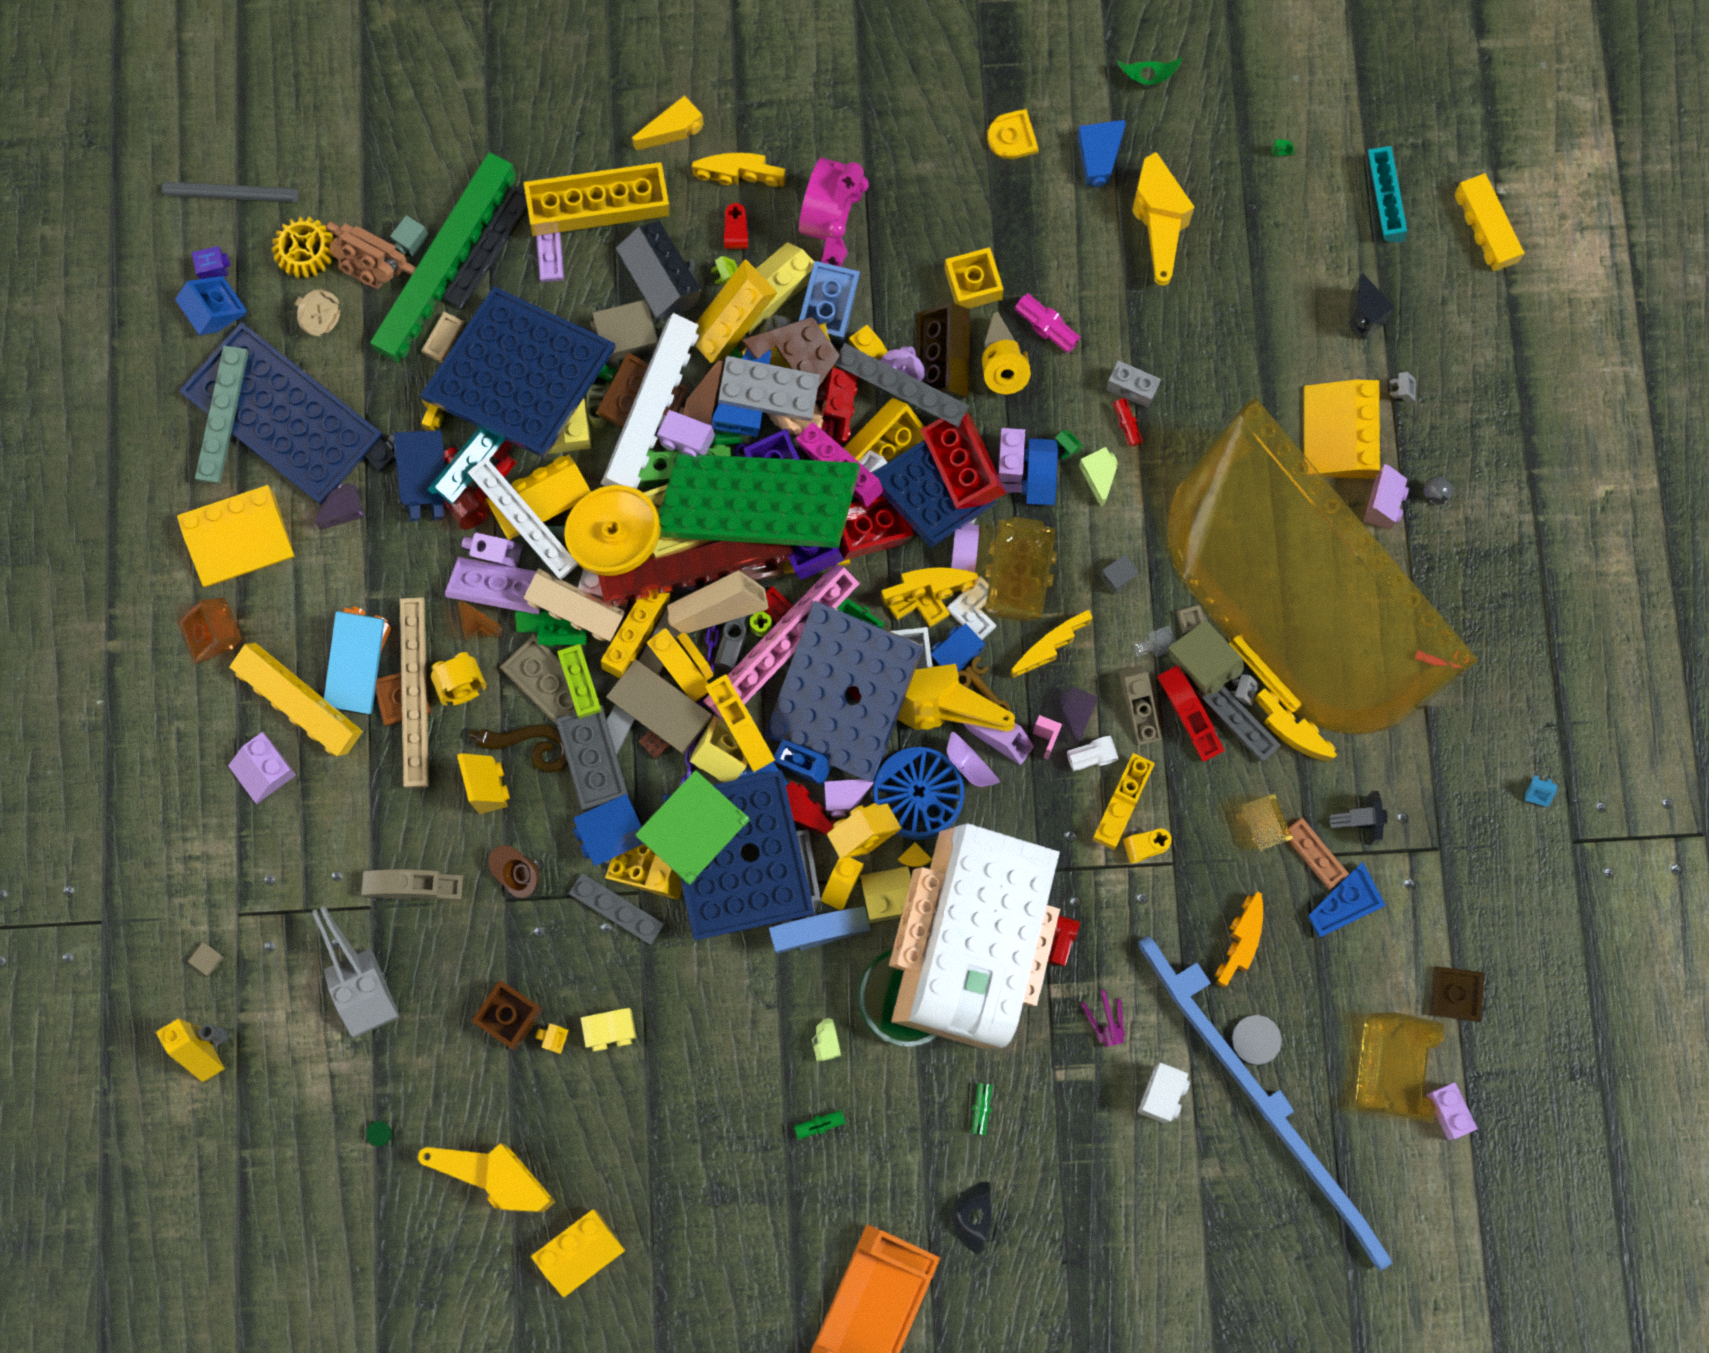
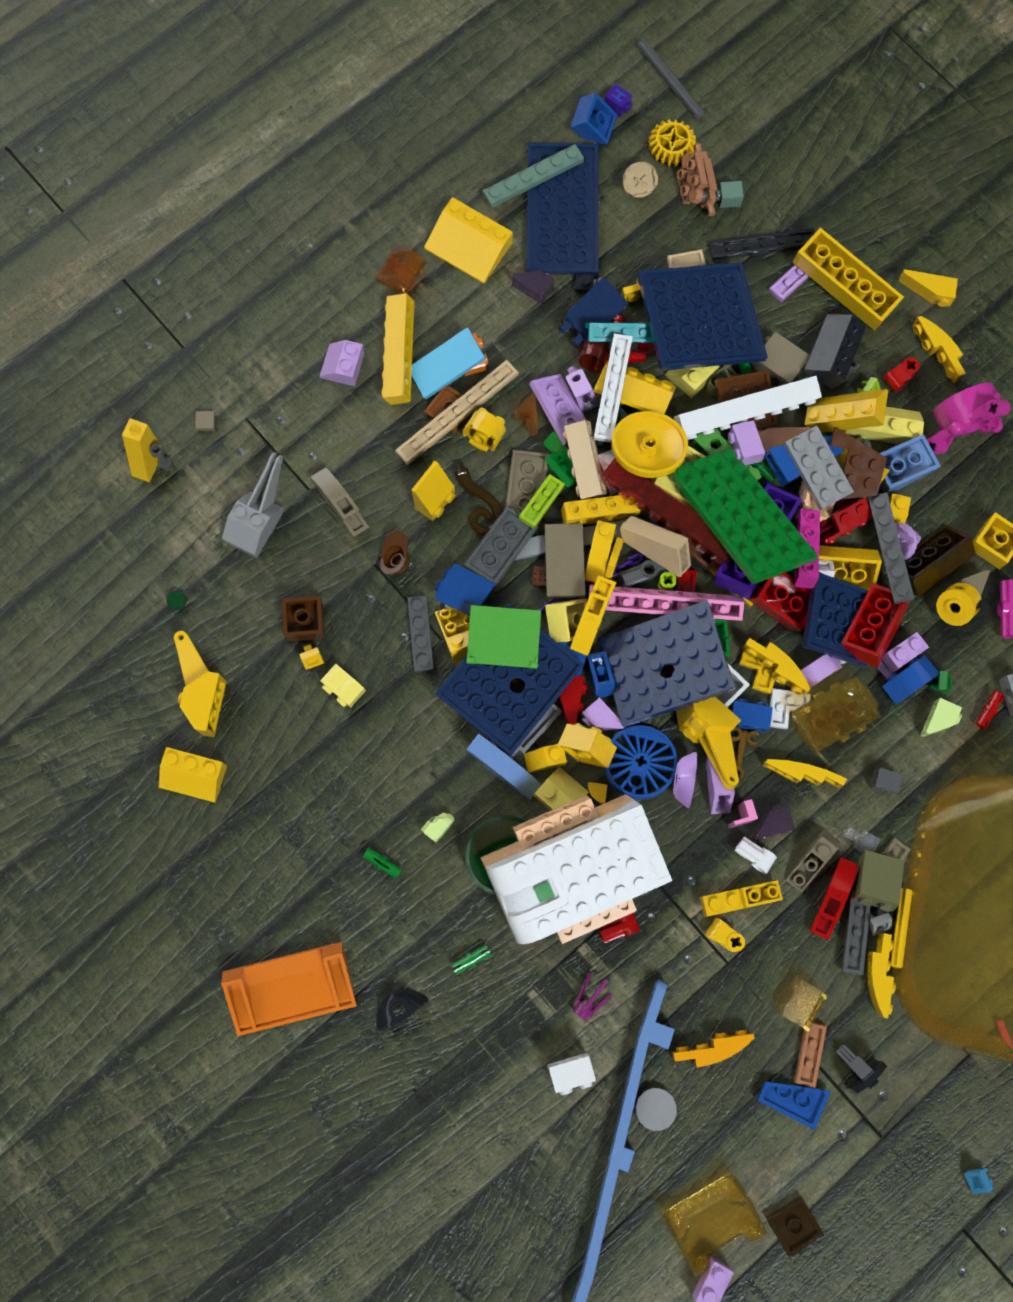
camera: 50 degrees right, 0 degrees up
green brick [370,152,516,363] -> none

